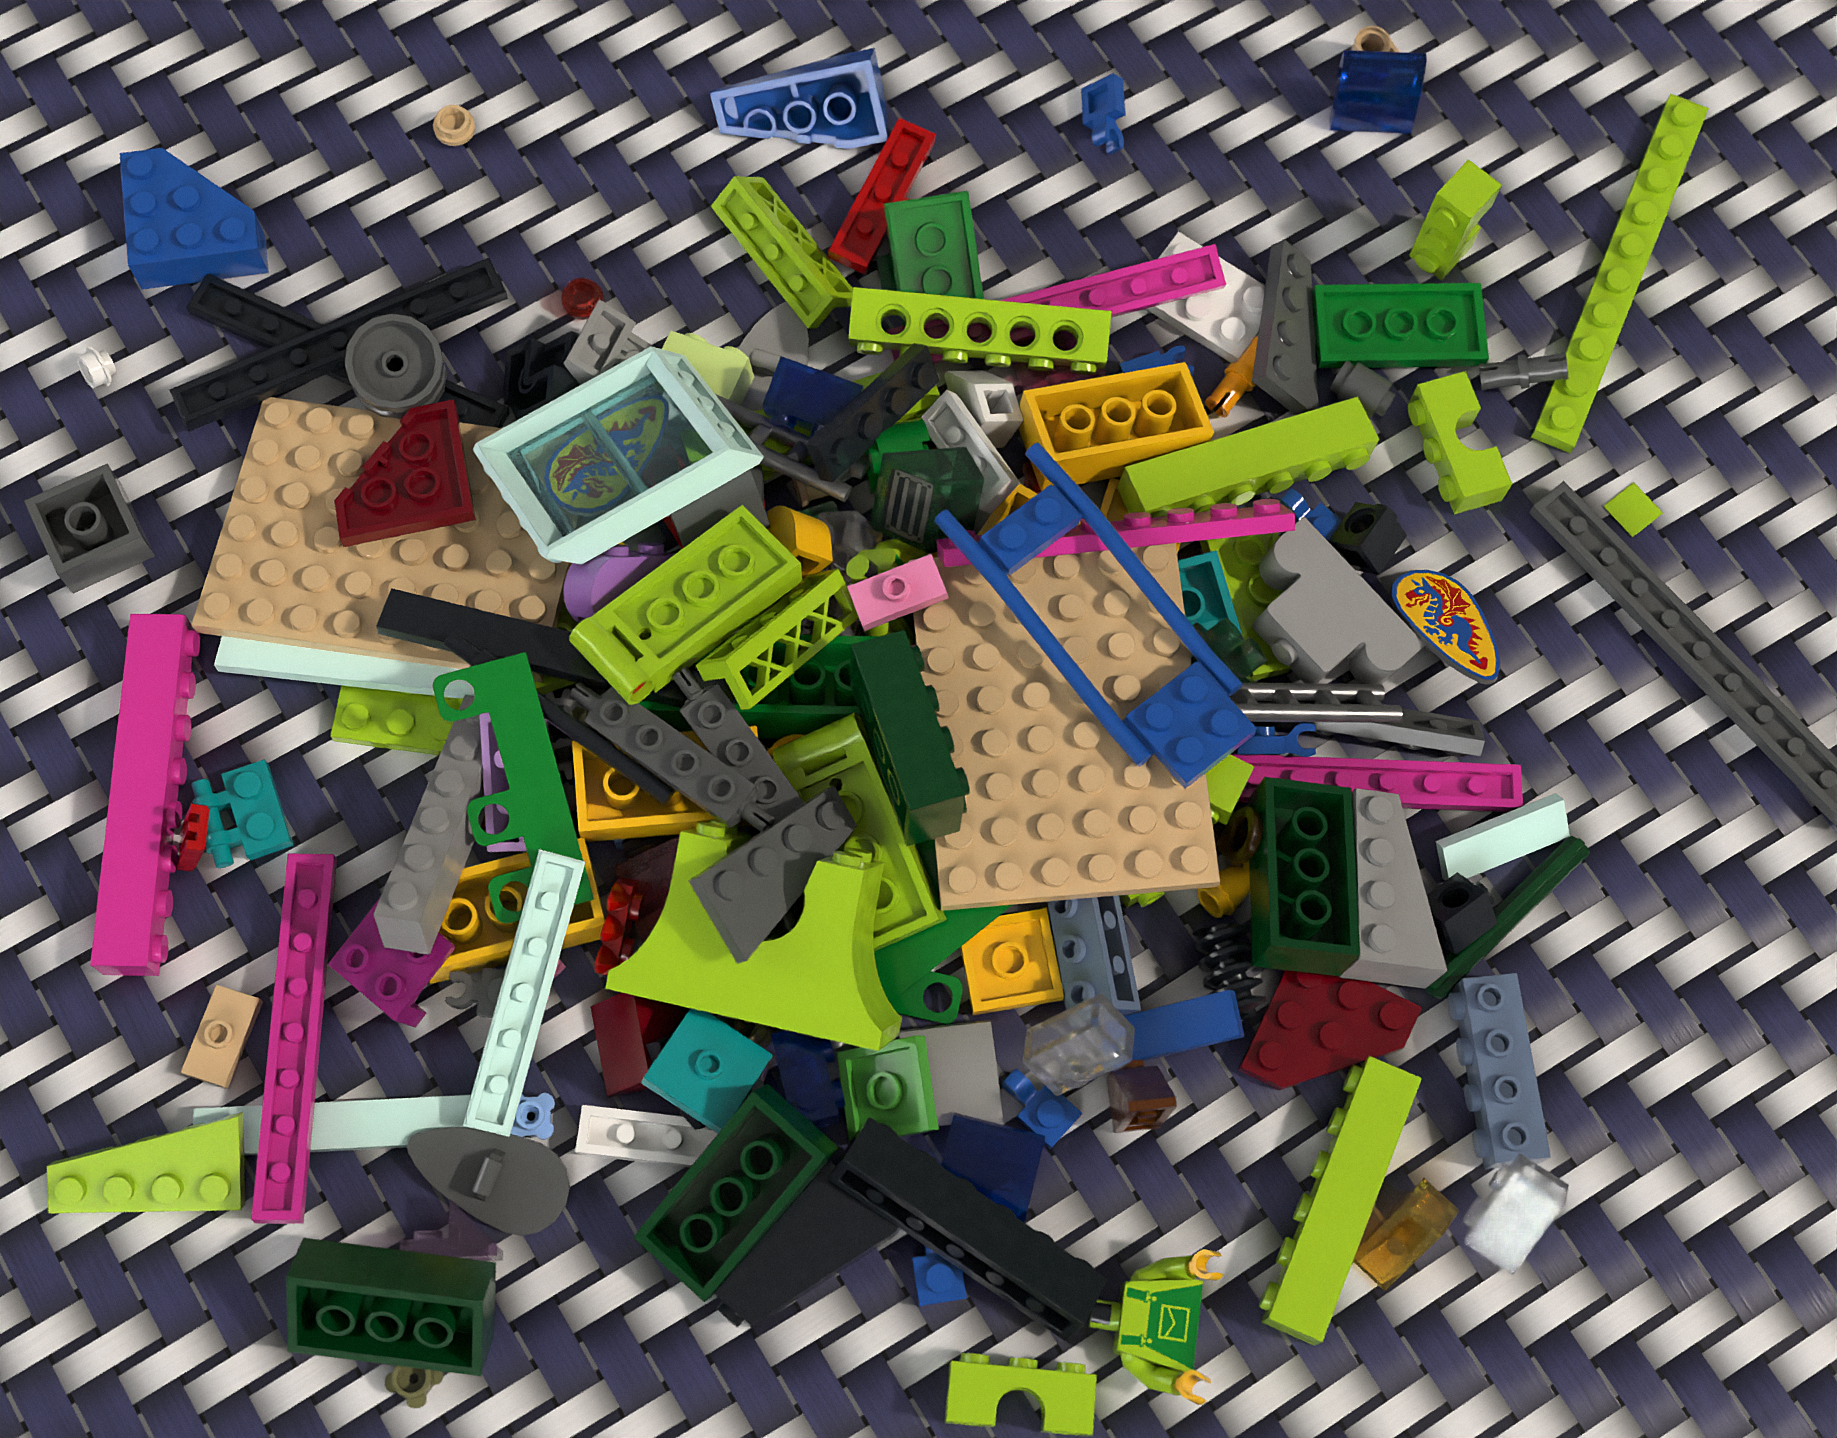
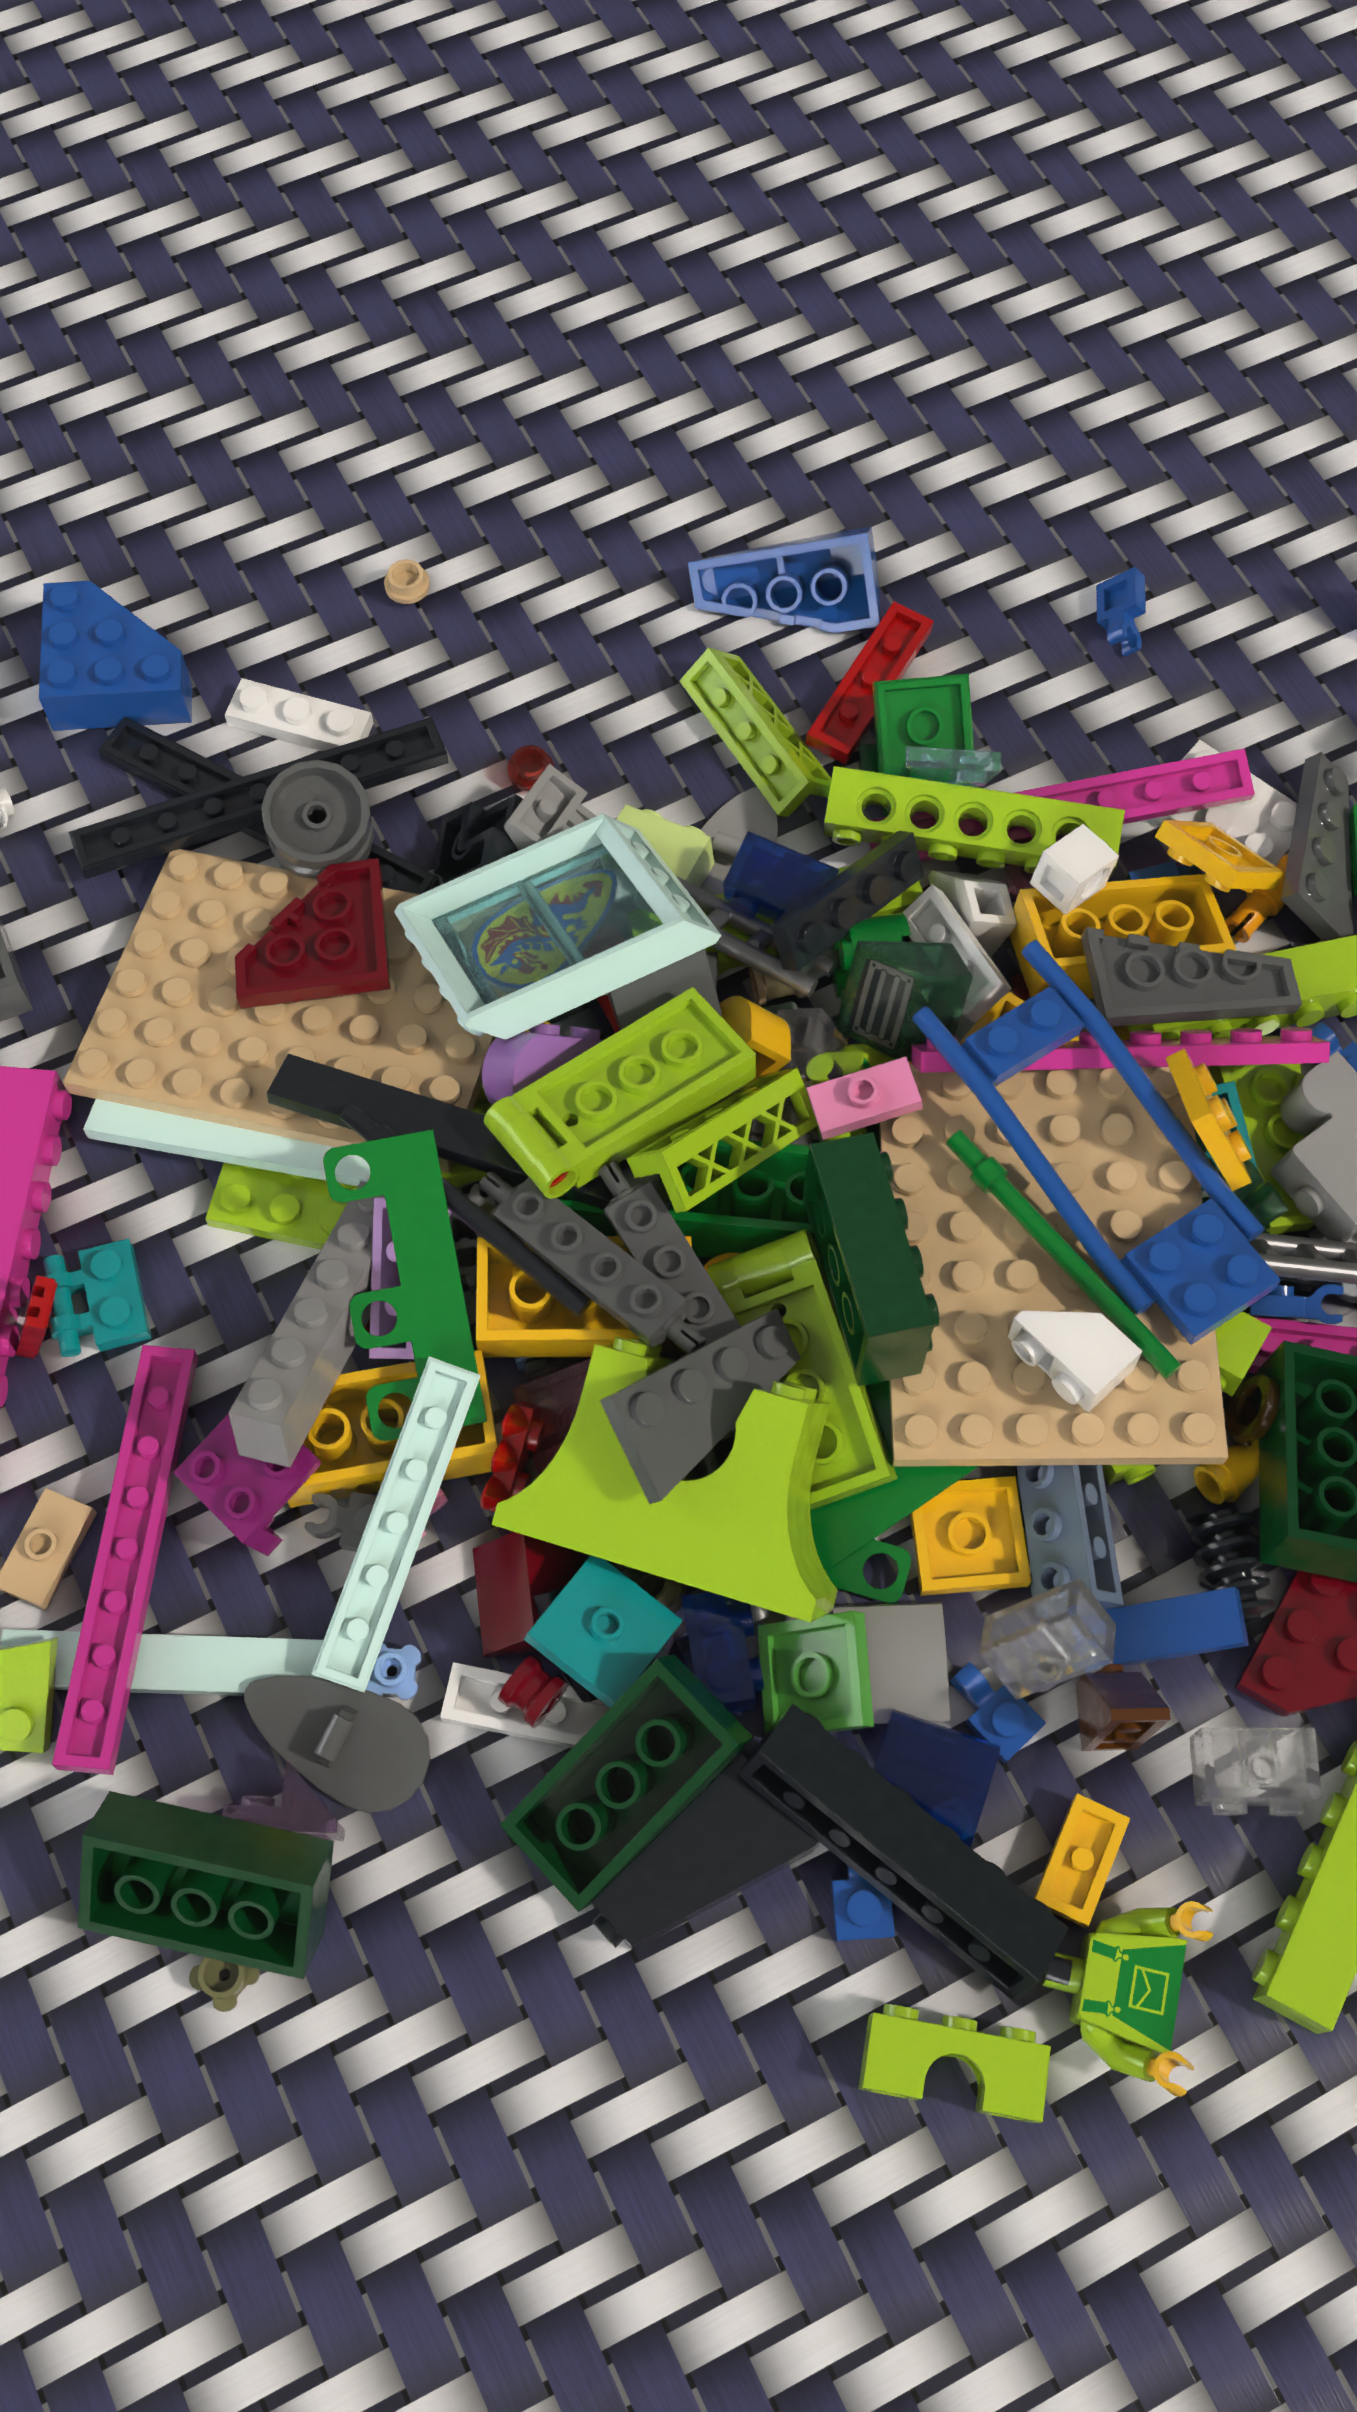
camera: 10 degrees right, 5 degrees down
none -> white plate [225,678,374,751]
none -> dark red wheel [498,1655,569,1728]
none -> clear light blue wing [905,746,1001,788]
none -> green bar [946,1130,1182,1380]
none -> white slope [1008,1311,1142,1413]
none -> white brick [1030,824,1119,915]
none -> yellow plate [1033,1793,1130,1928]
none -> dark grey wing [1081,927,1302,1026]
none -> yellow plate [1155,820,1285,893]
none -> yellow plate [1165,1048,1252,1191]
none -> clear brick [1189,1728,1322,1816]

